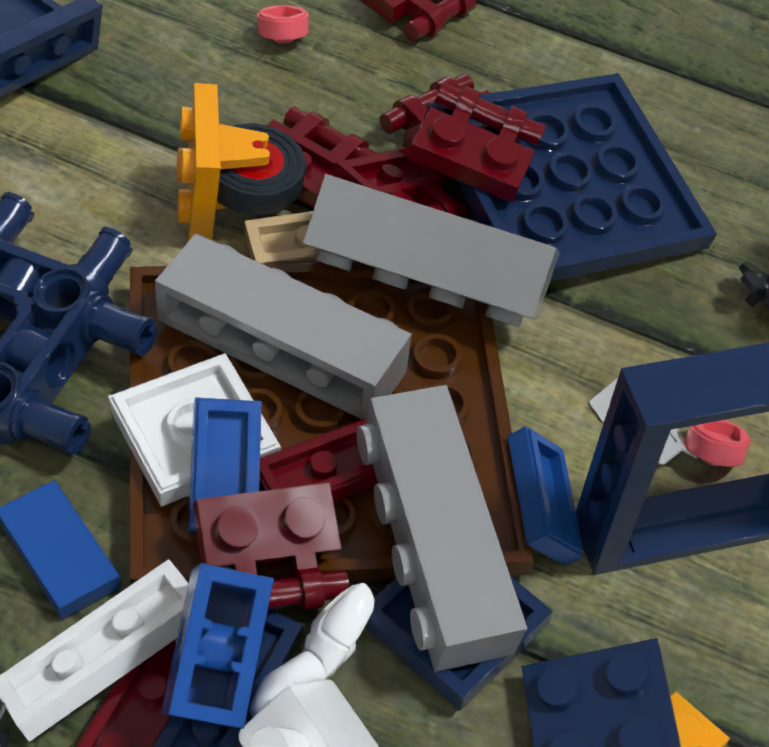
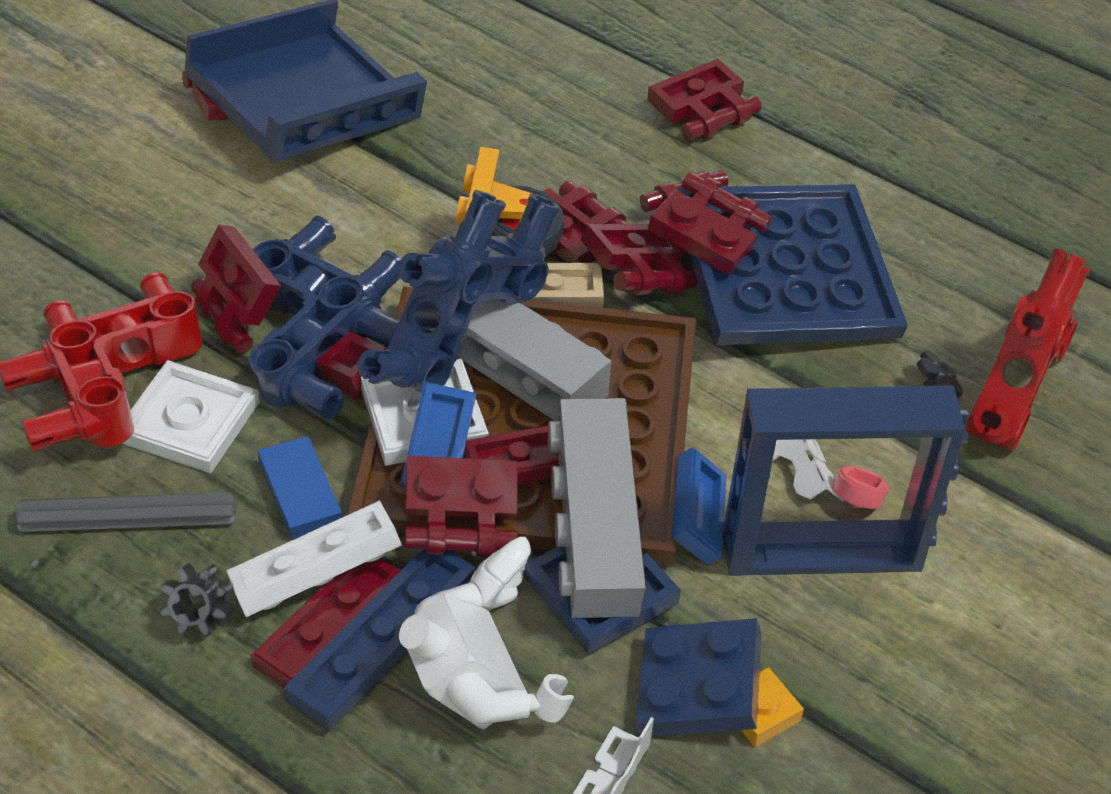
camera: 15 degrees right, 5 degrees down
blue brick [161,563,274,729] -> none
coral tile [257,5,309,44] -> none
light grey brick [303,174,560,327] -> none
none -> dark red tile [315,332,386,401]
none -> dark blue pin [358,190,560,393]

